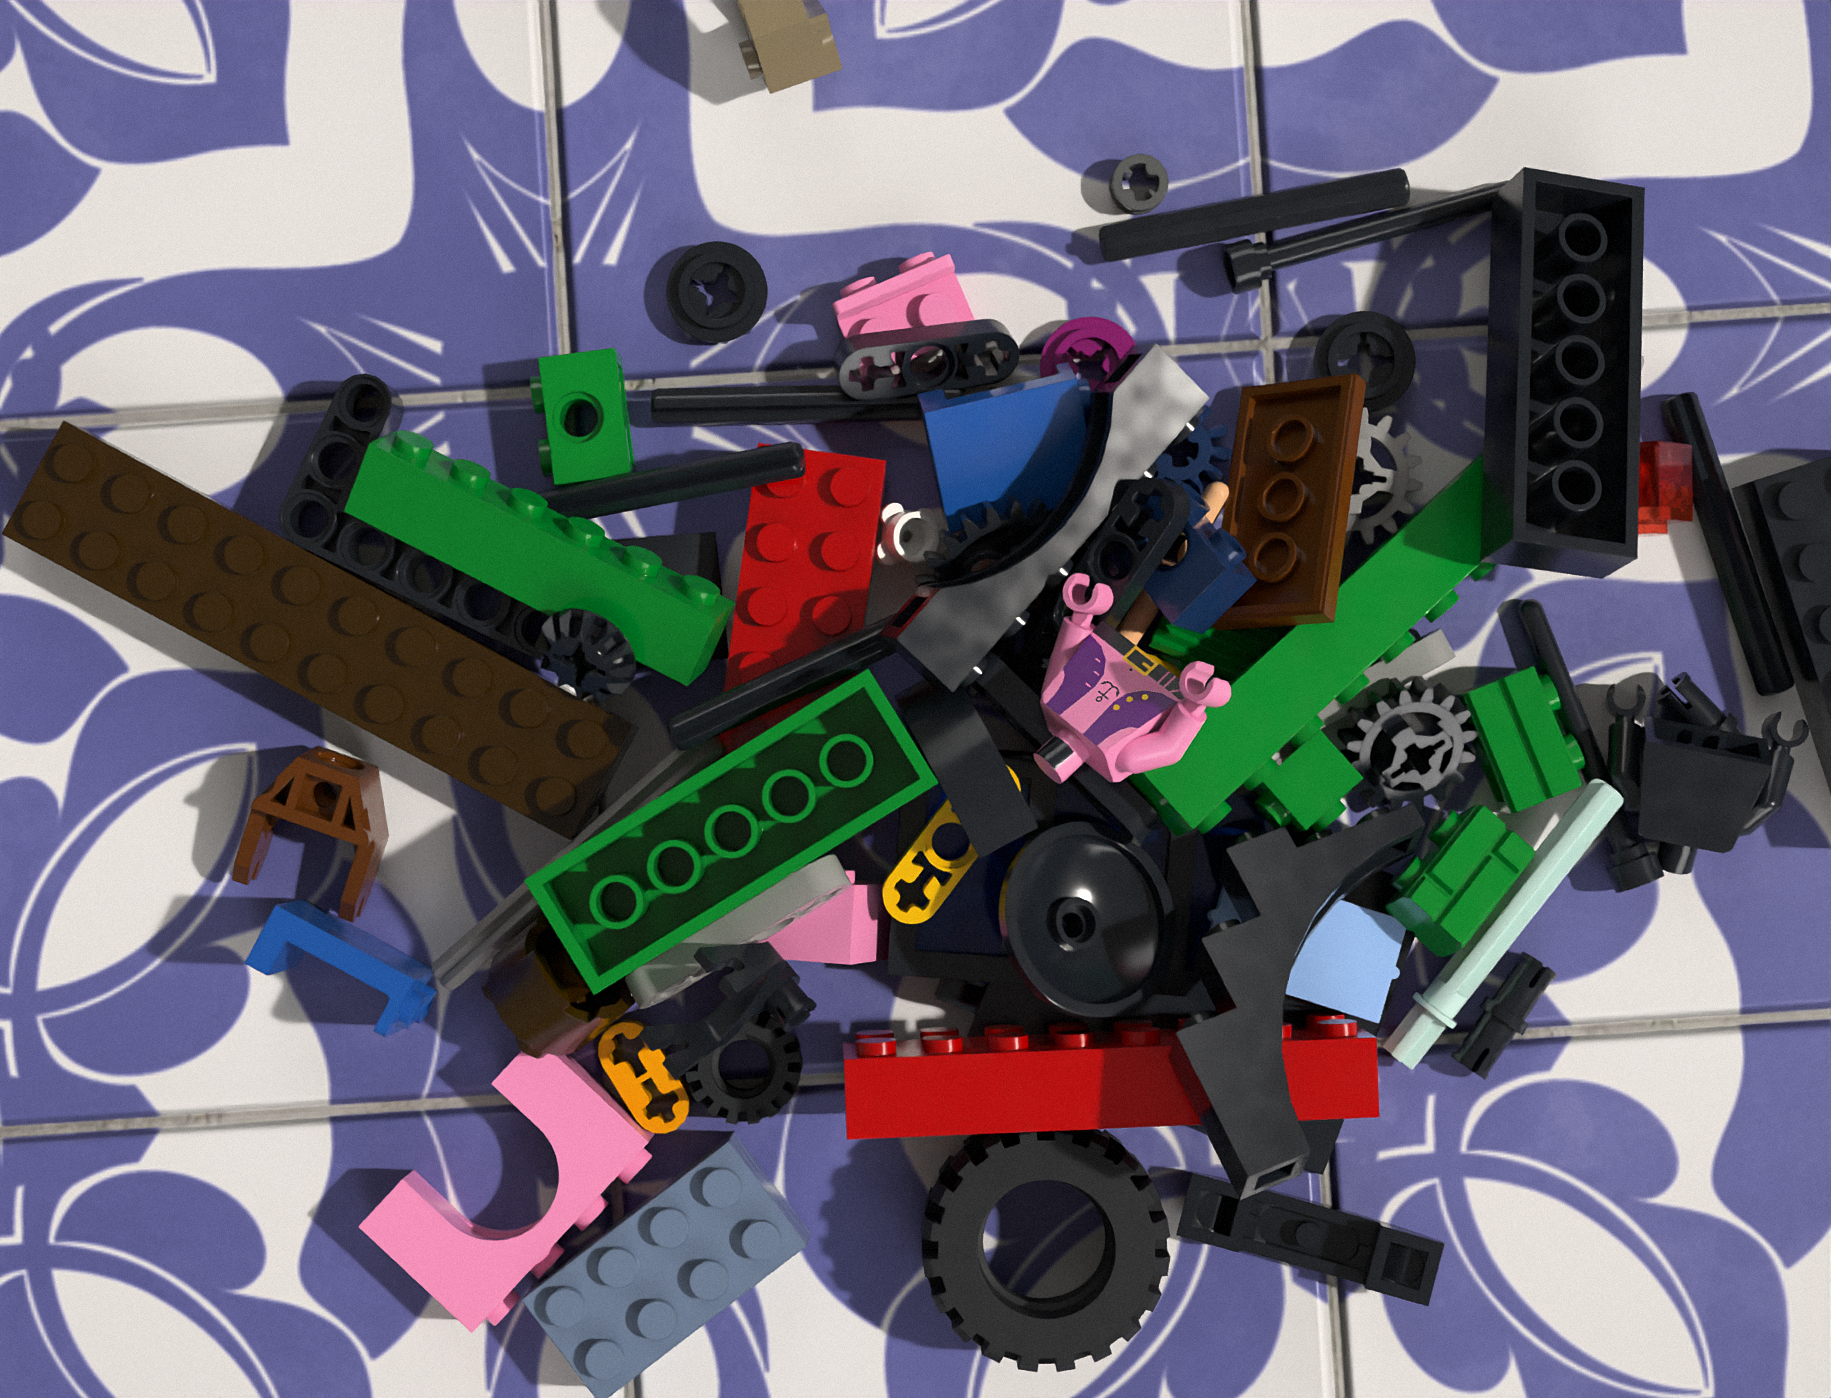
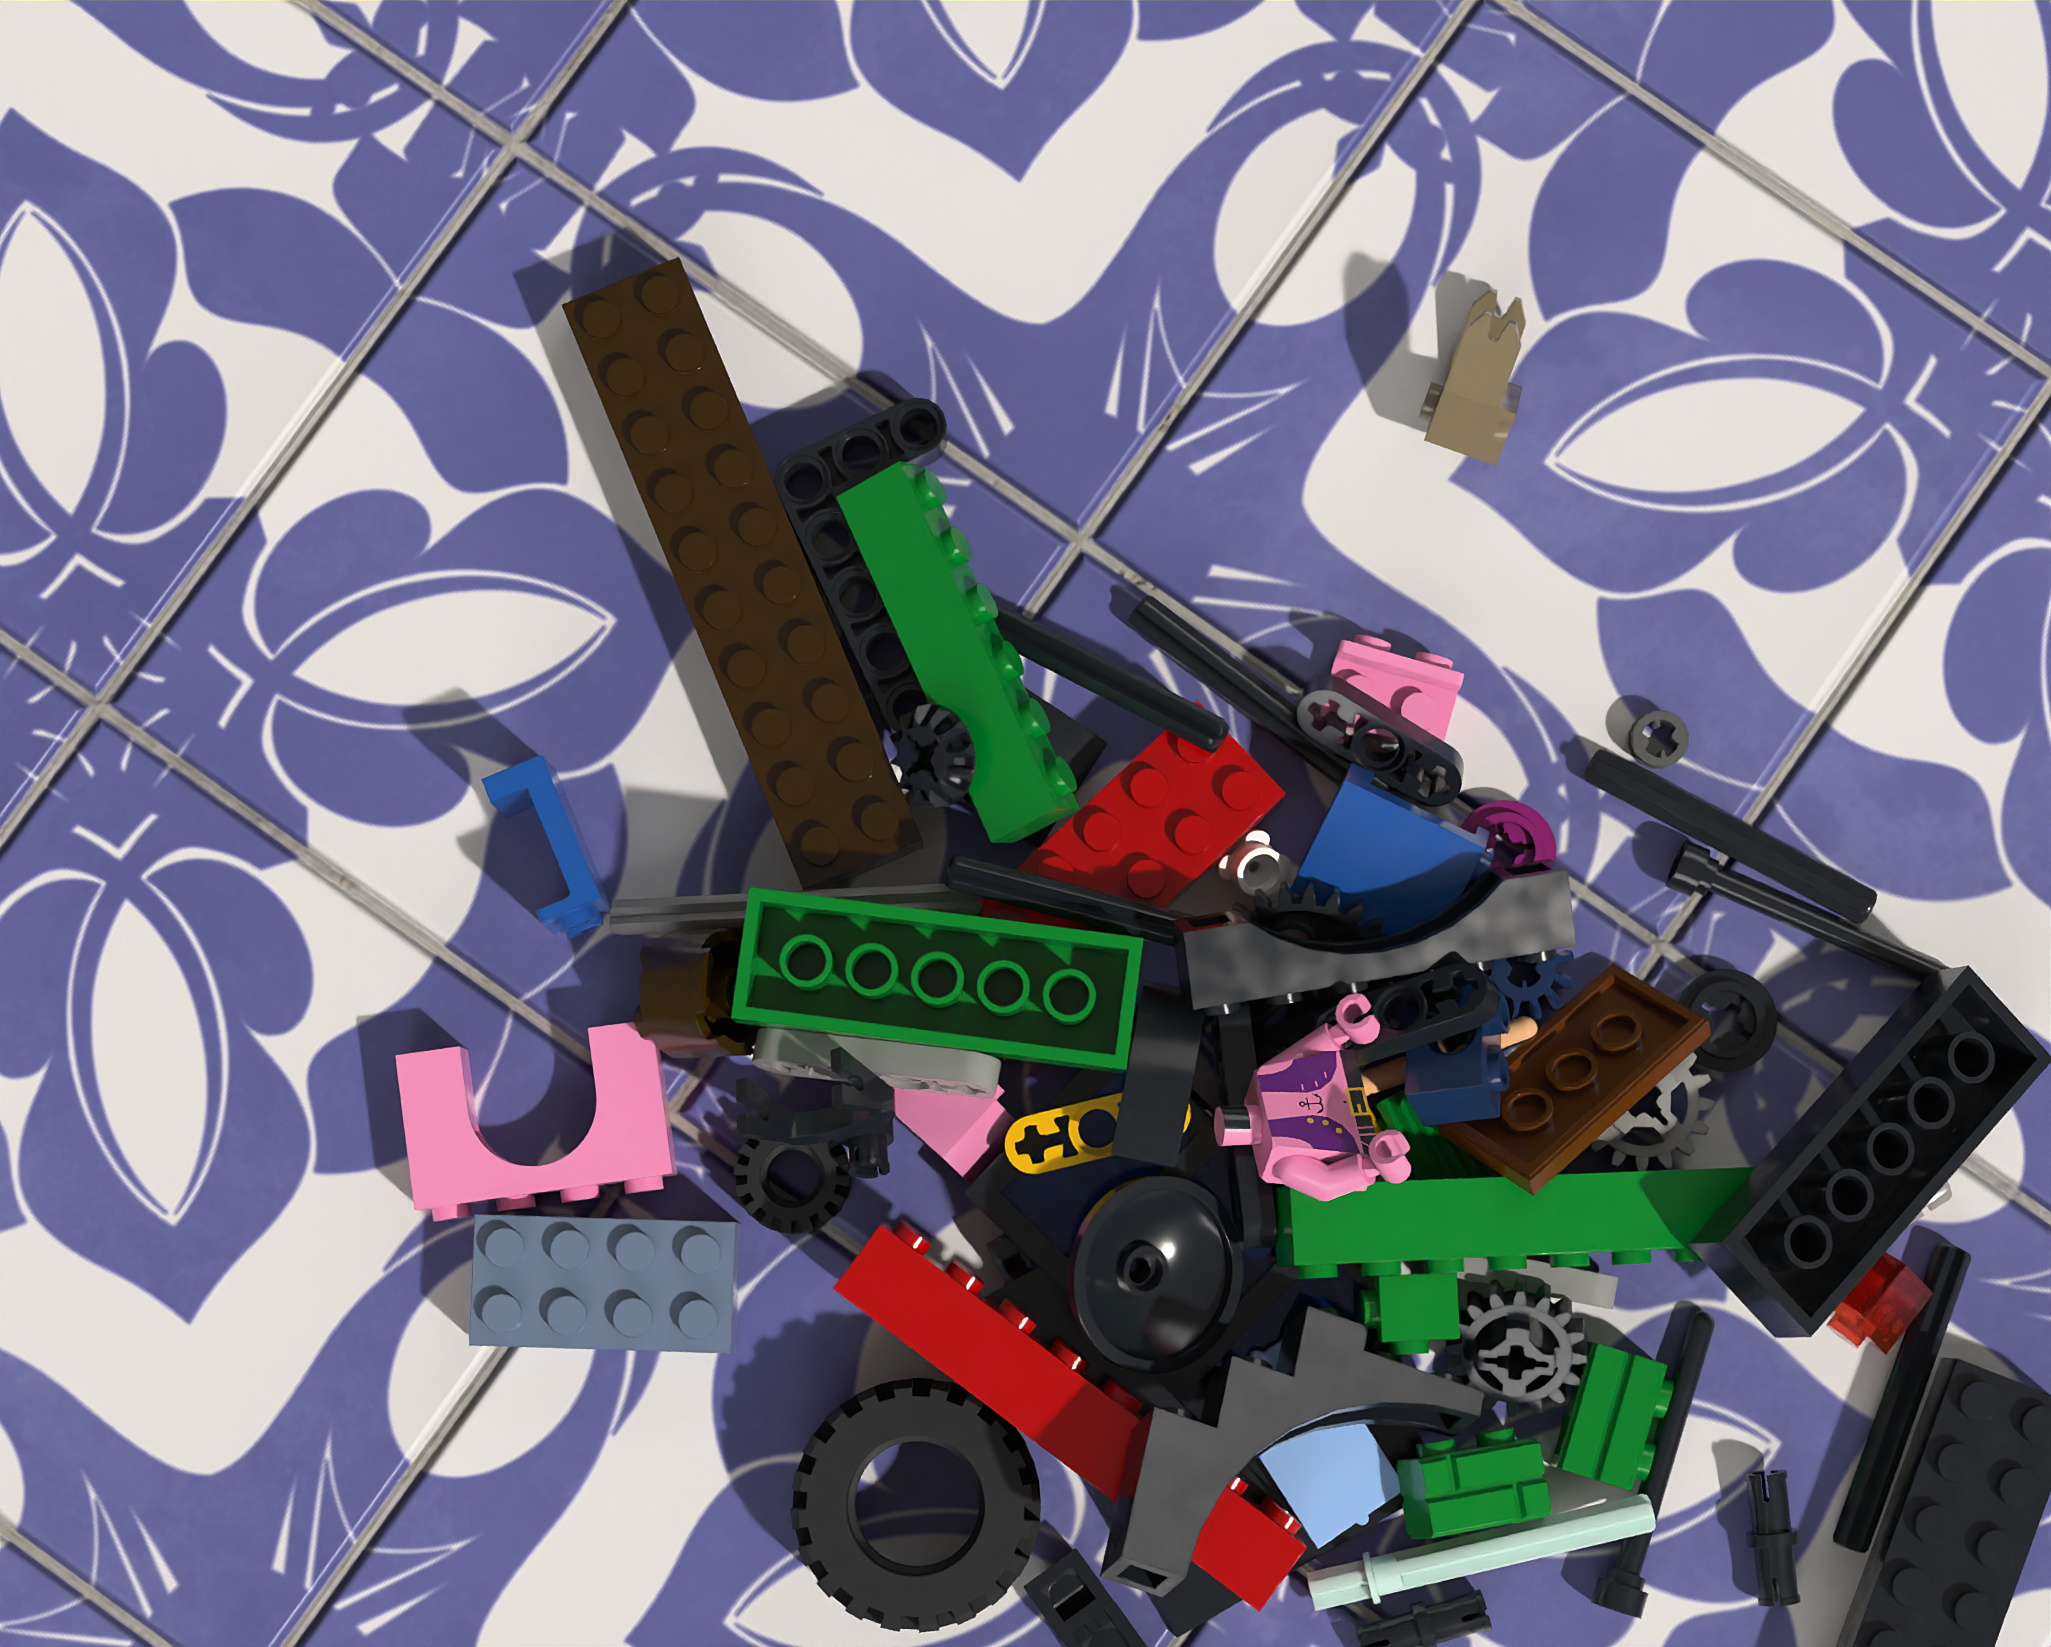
camera: 35 degrees right, 5 degrees down
reddish brown piece [232,745,389,923] -> none
green brick [530,348,636,488] -> none
light orange beam [598,1019,692,1134] -> none
black gear [666,241,768,344] -> none
black torso [1605,683,1809,875] -> none

